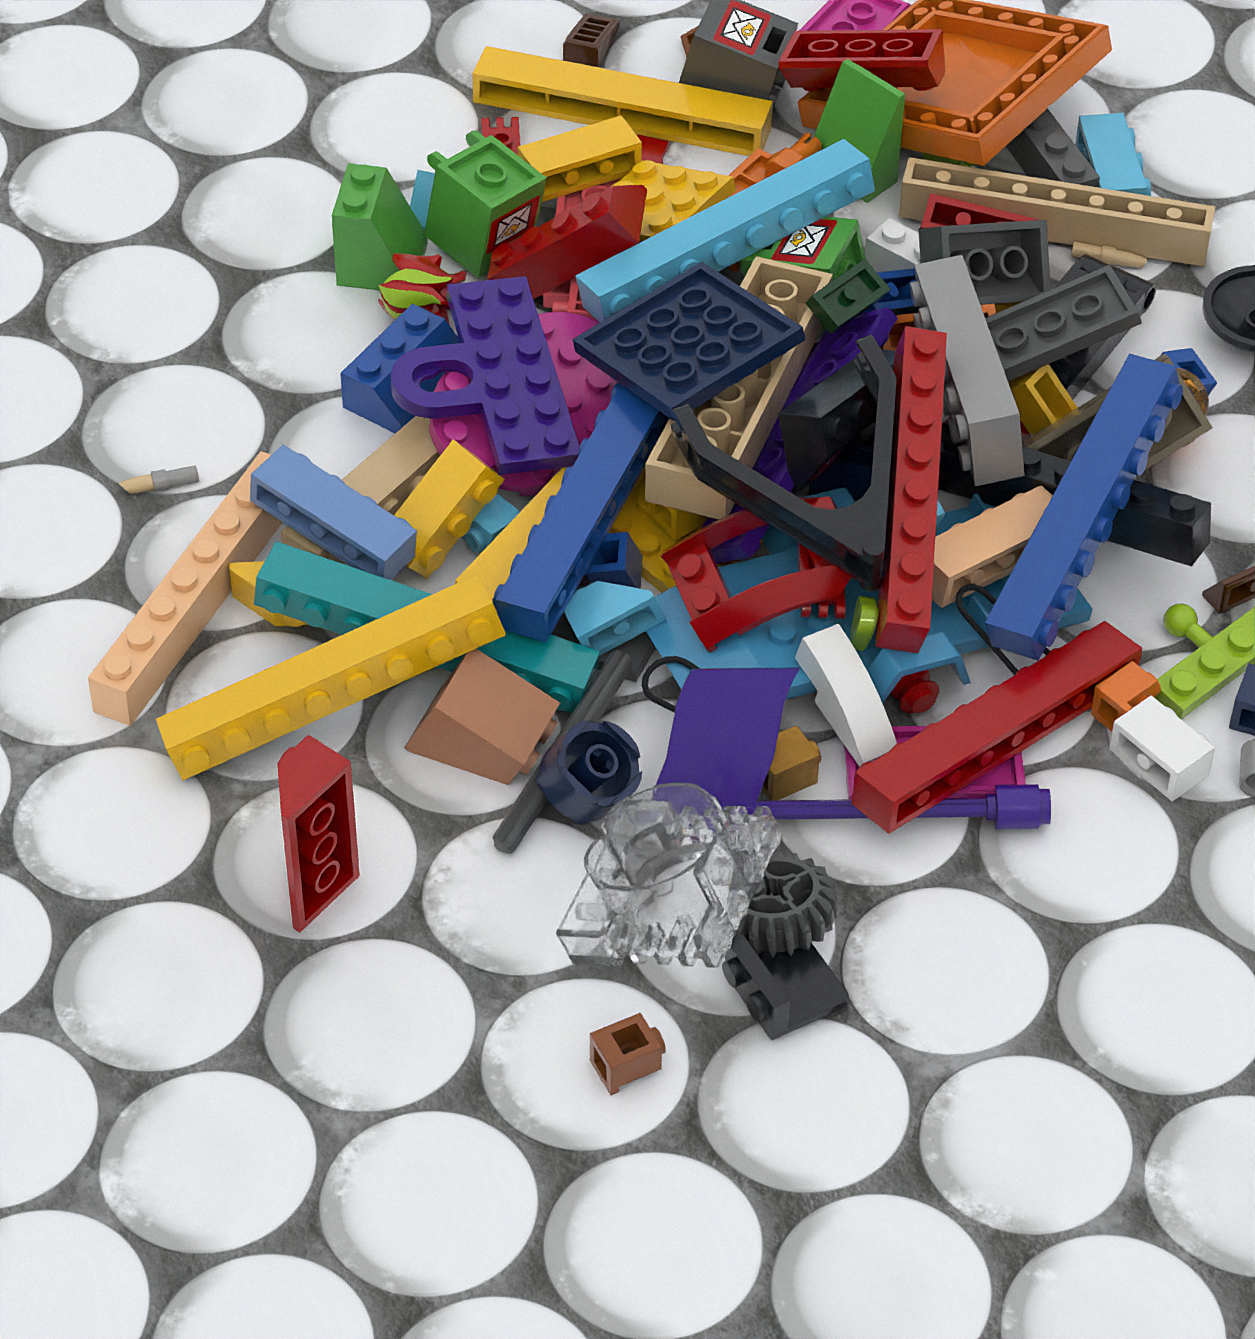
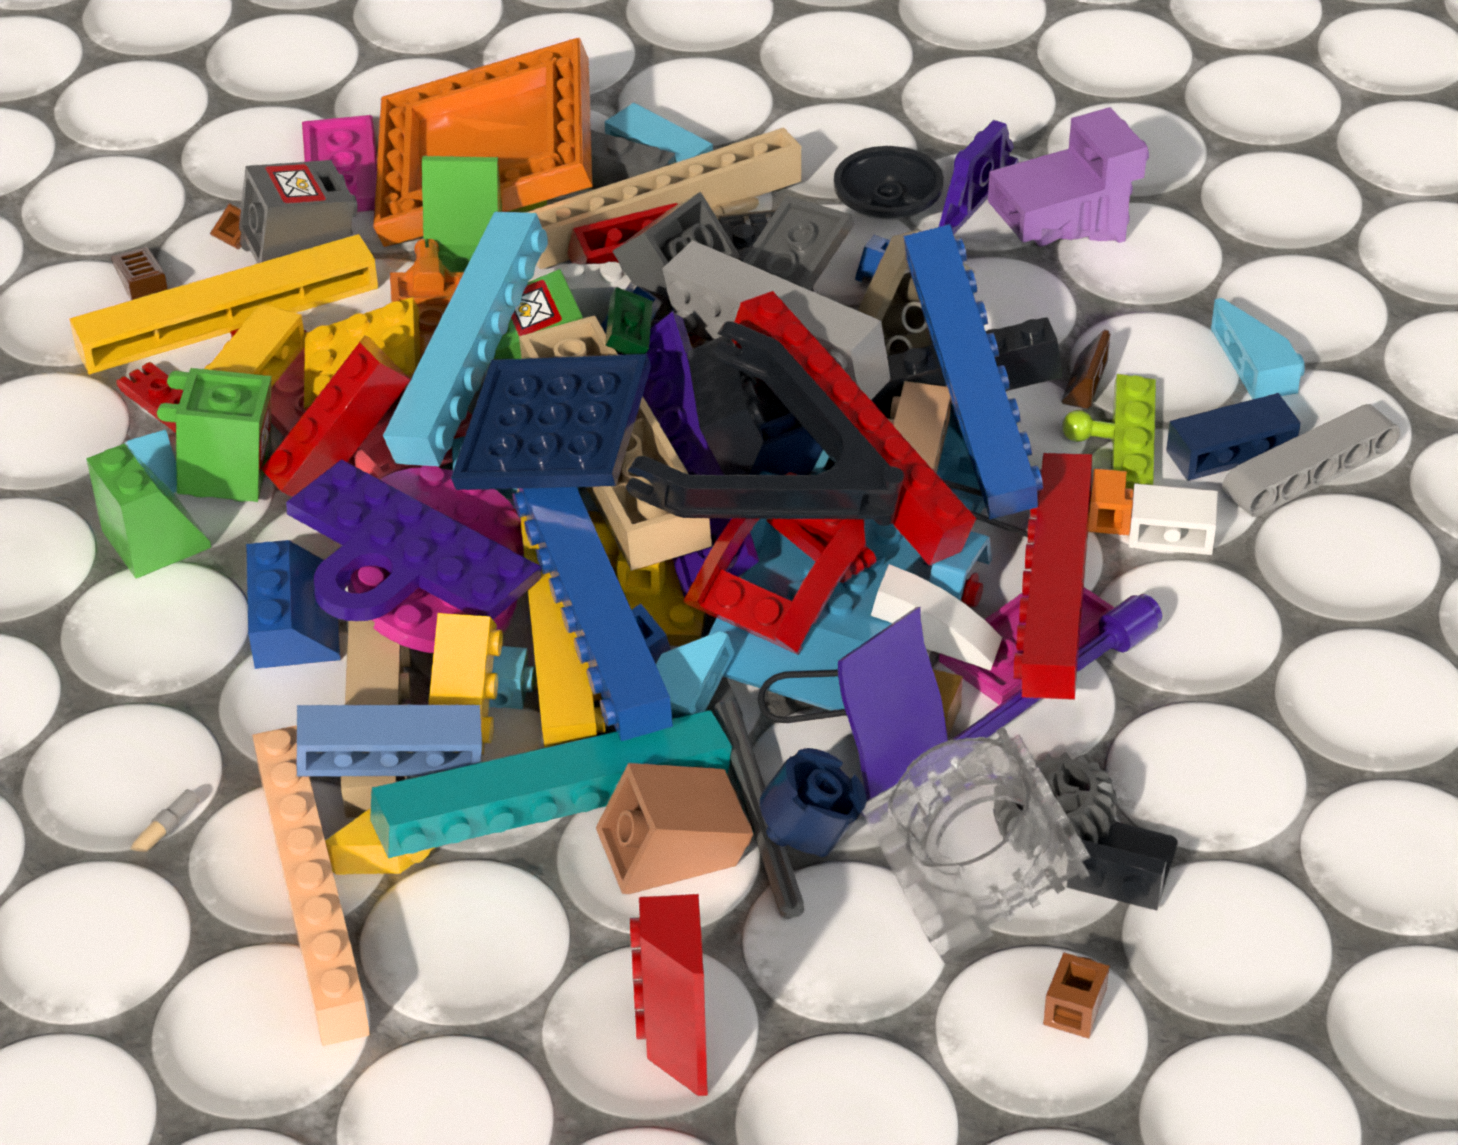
camera: 40 degrees left, 5 degrees down
yellow brick [156,574,506,781] -> none
hair [378,253,467,324] -> none
red slope [778,29,945,92] -> none
lime tile [850,595,879,651] -> none

